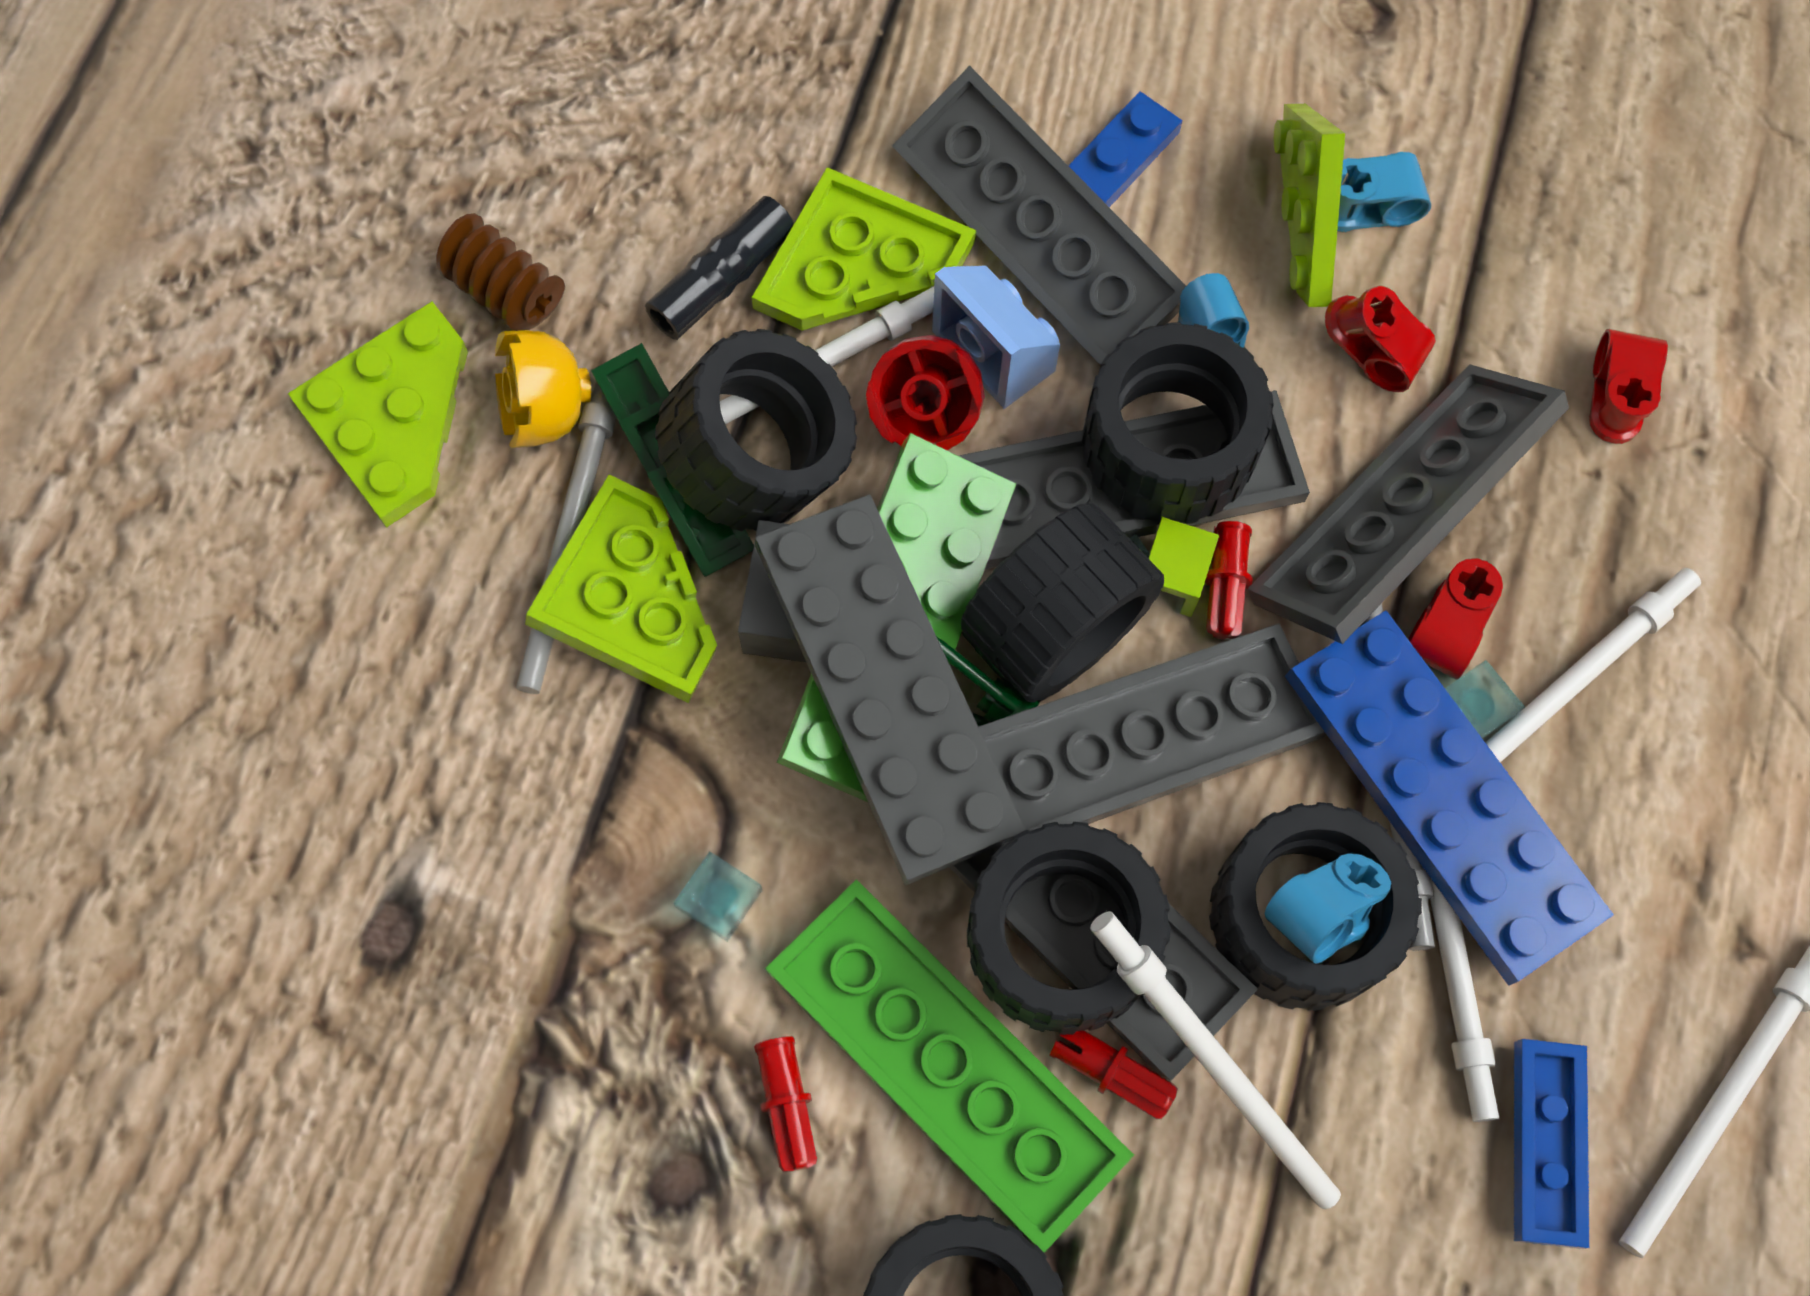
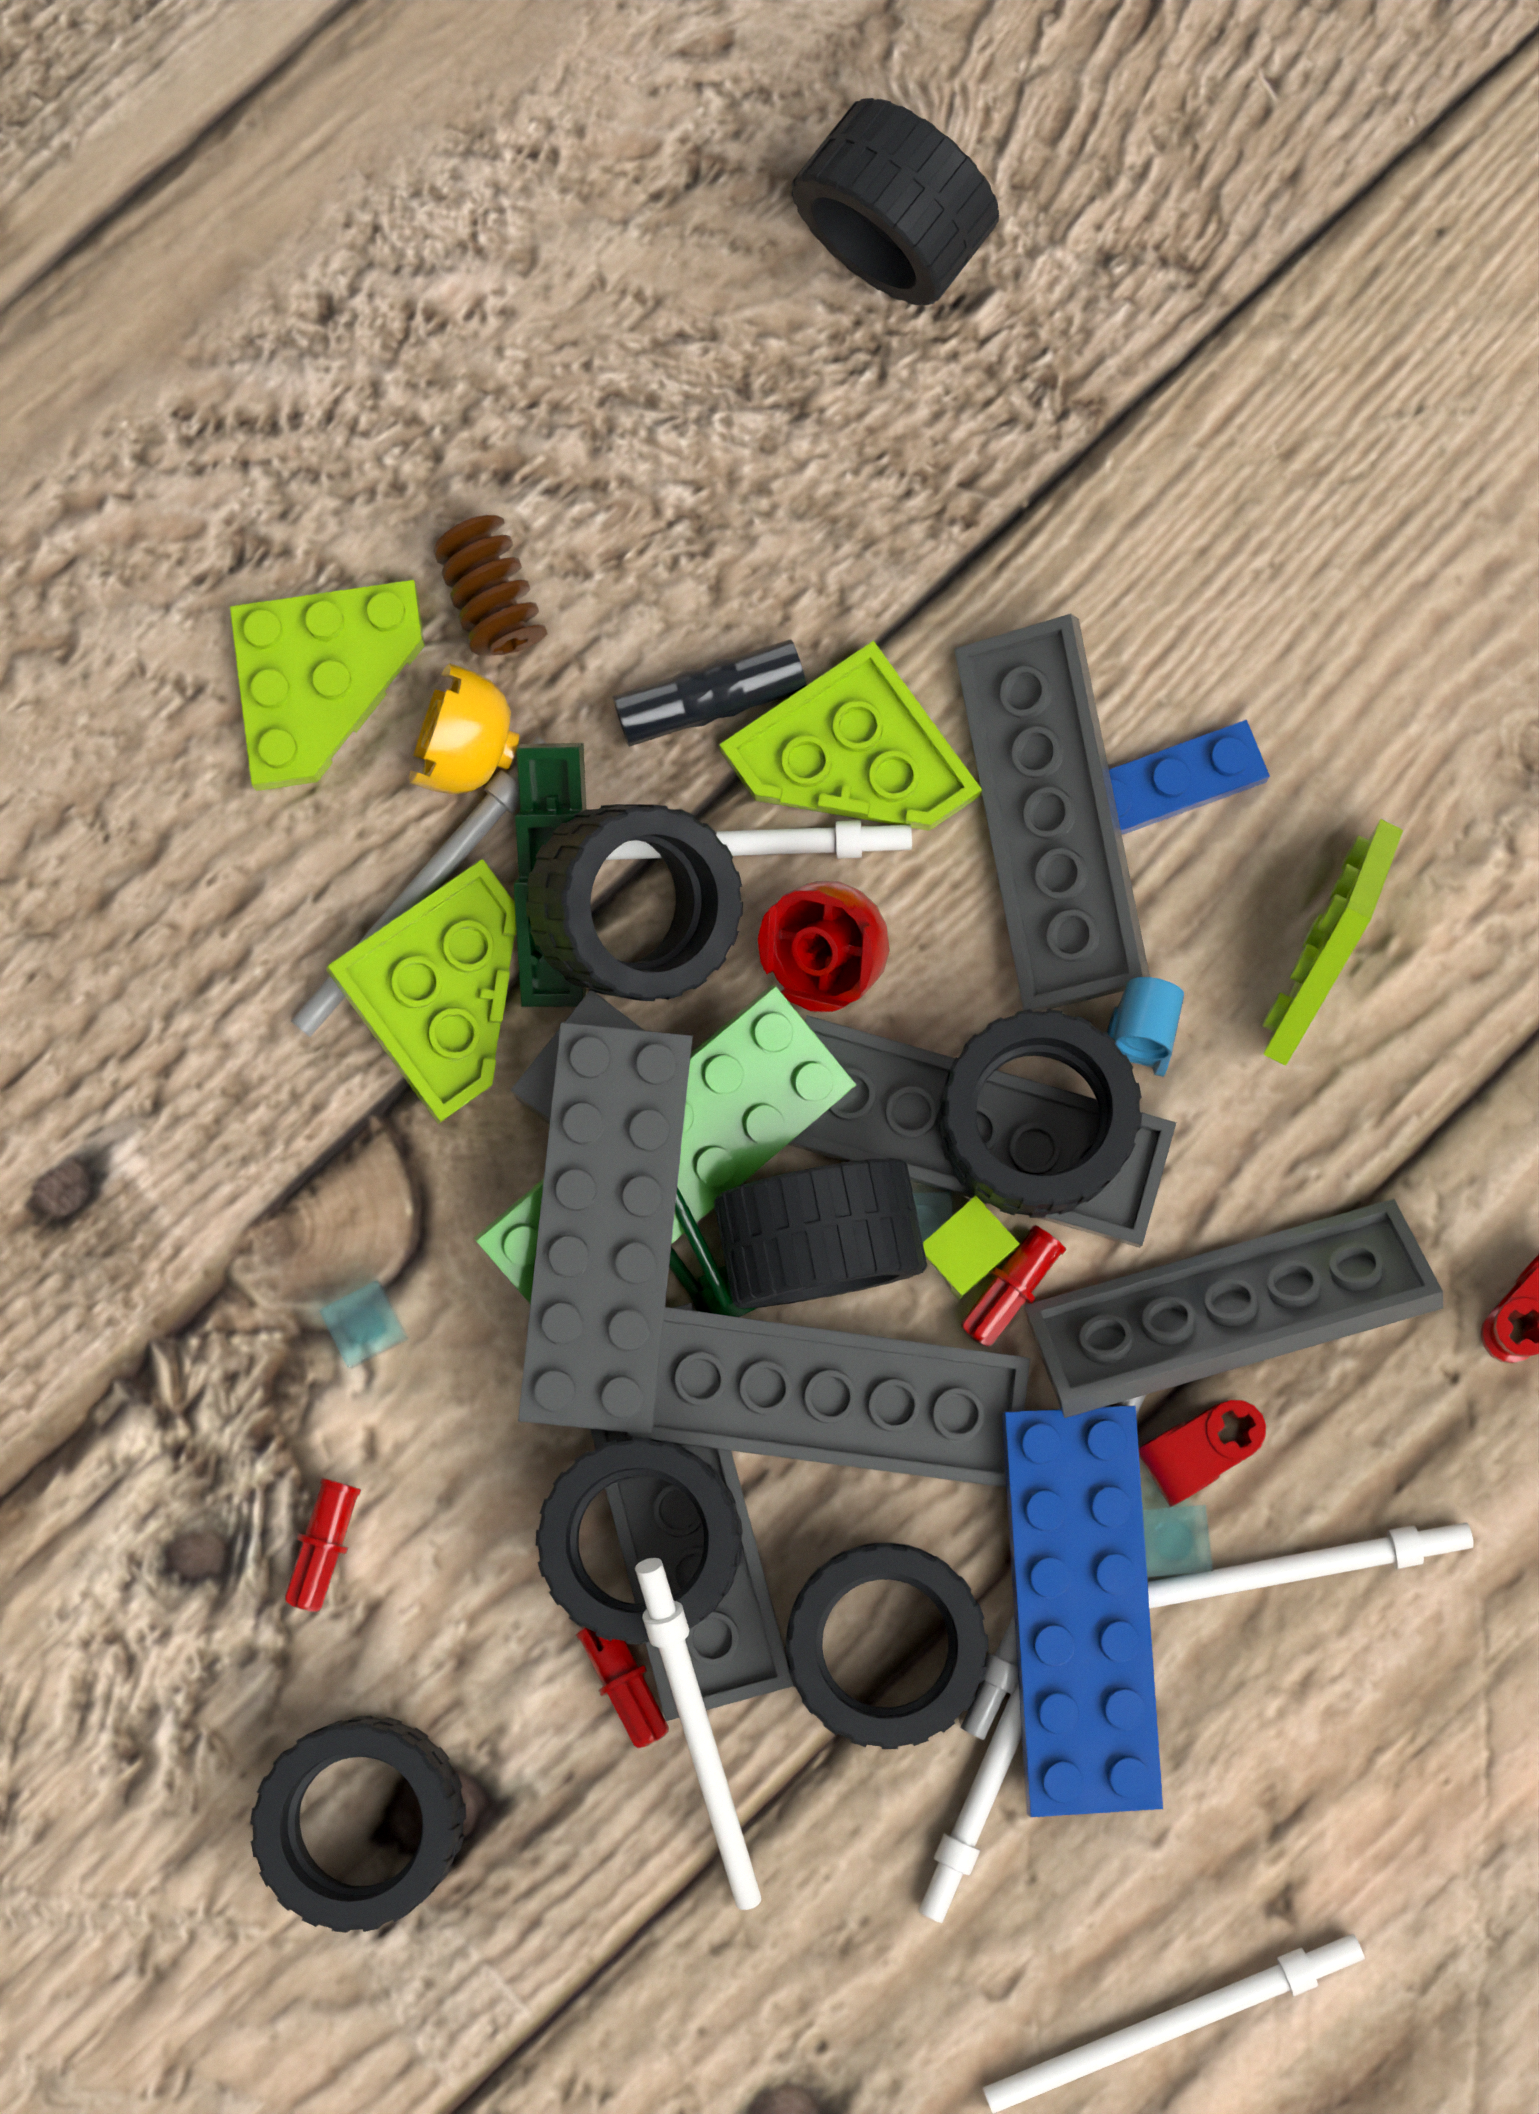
camera: 35 degrees right, 10 degrees up
bright green plate [765,879,1134,1253] -> none
light blue slope [932,265,1060,409] -> none
dark azure piece [1264,854,1391,963] -> none
red piece [1325,286,1436,392] -> none
dark azure piece [1337,152,1432,232] -> none
blue plate [1514,1039,1590,1249] -> none

